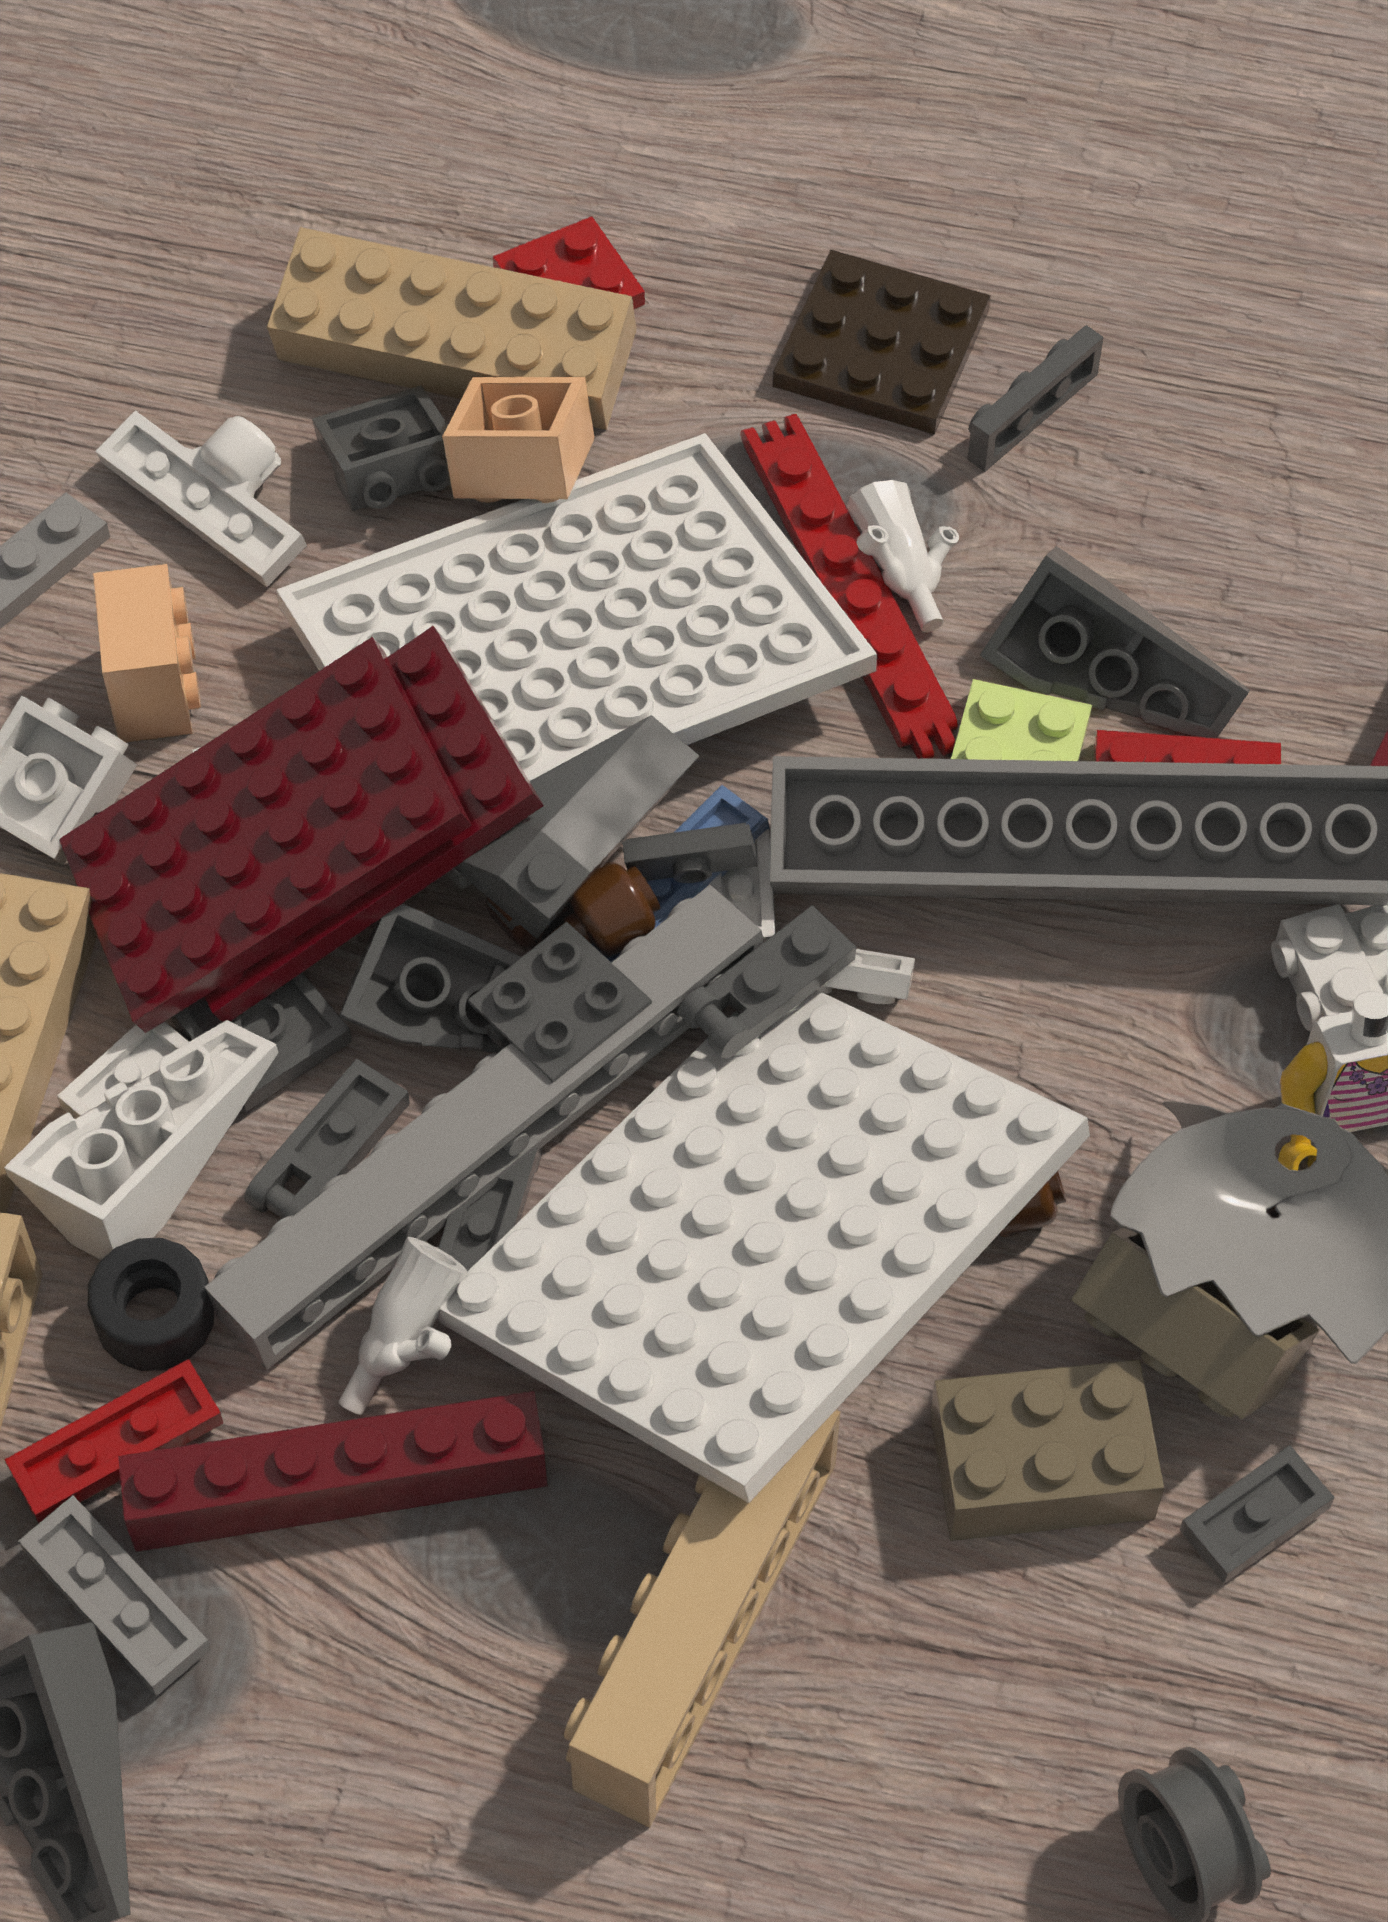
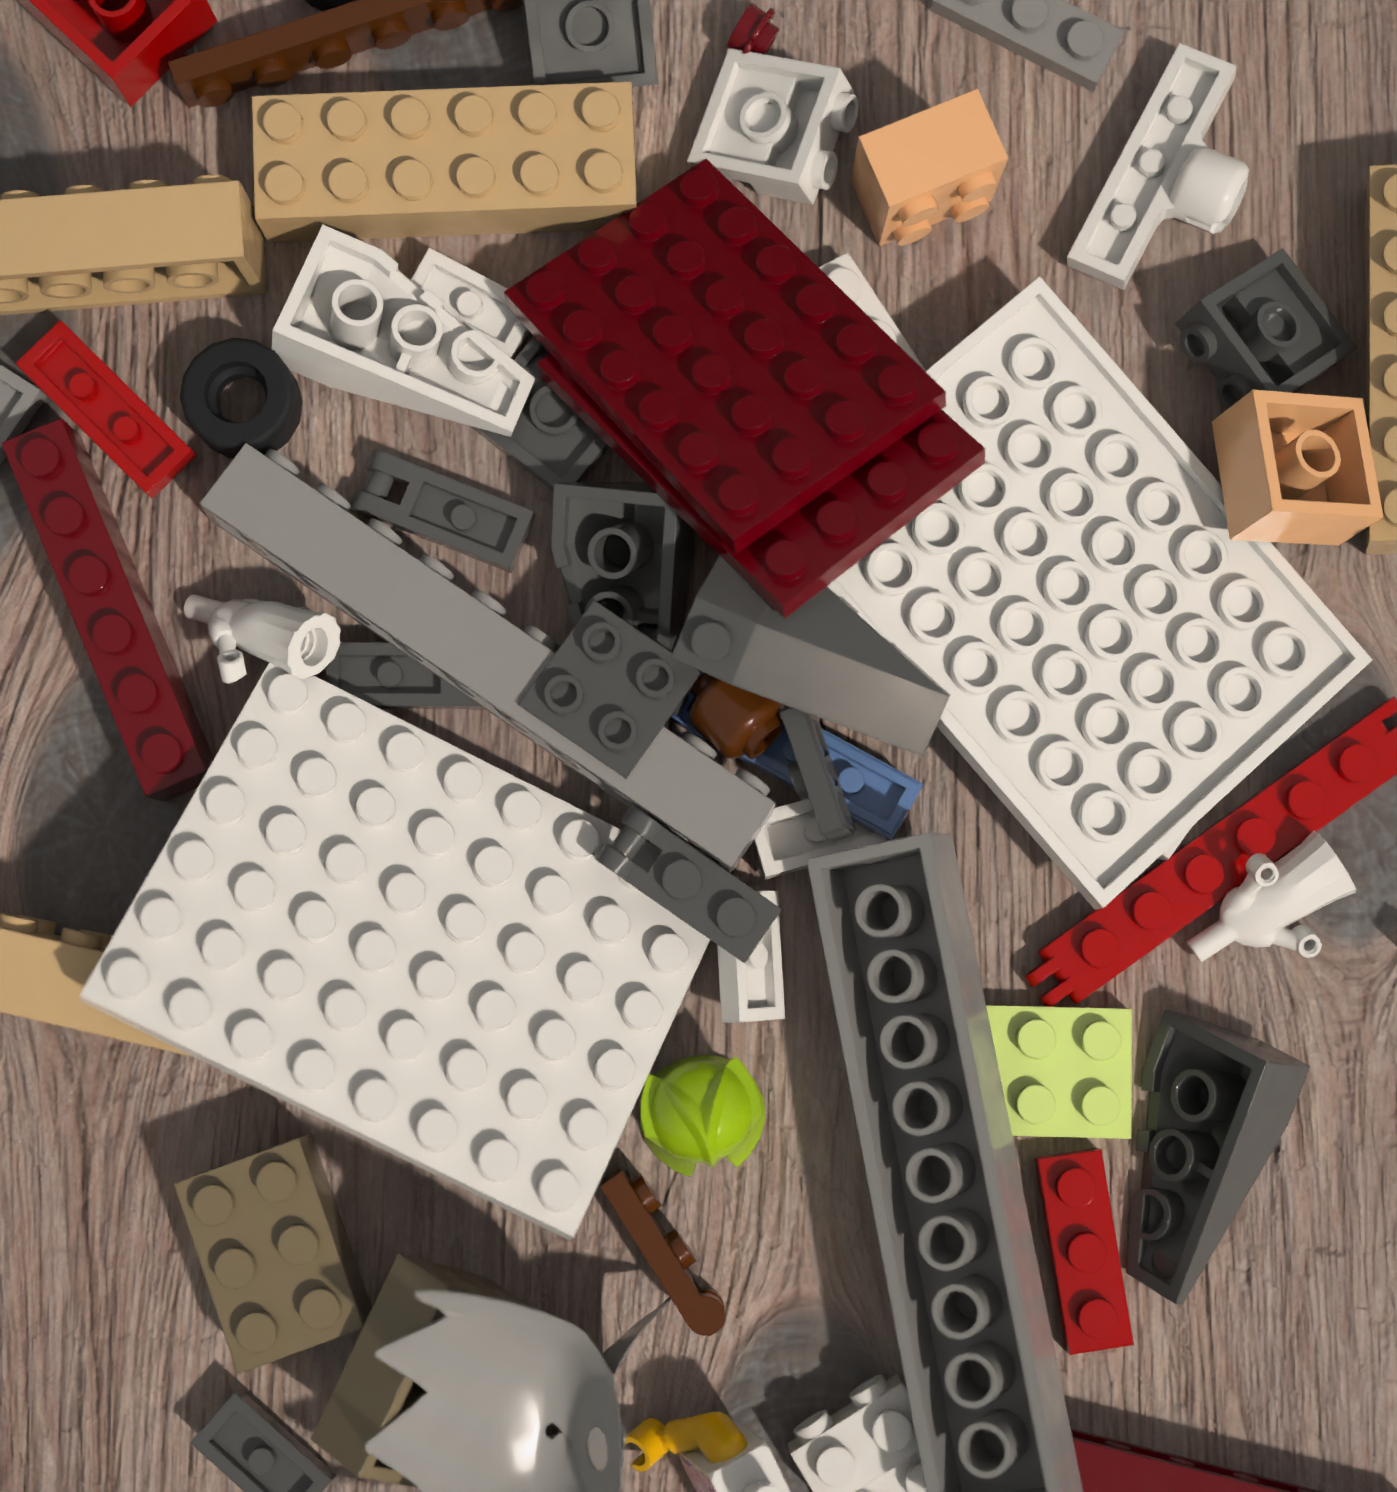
camera: 75 degrees right, 25 degrees up
none -> reddish brown plate [600,1166,725,1336]
none -> lime helmet [639,1055,766,1177]

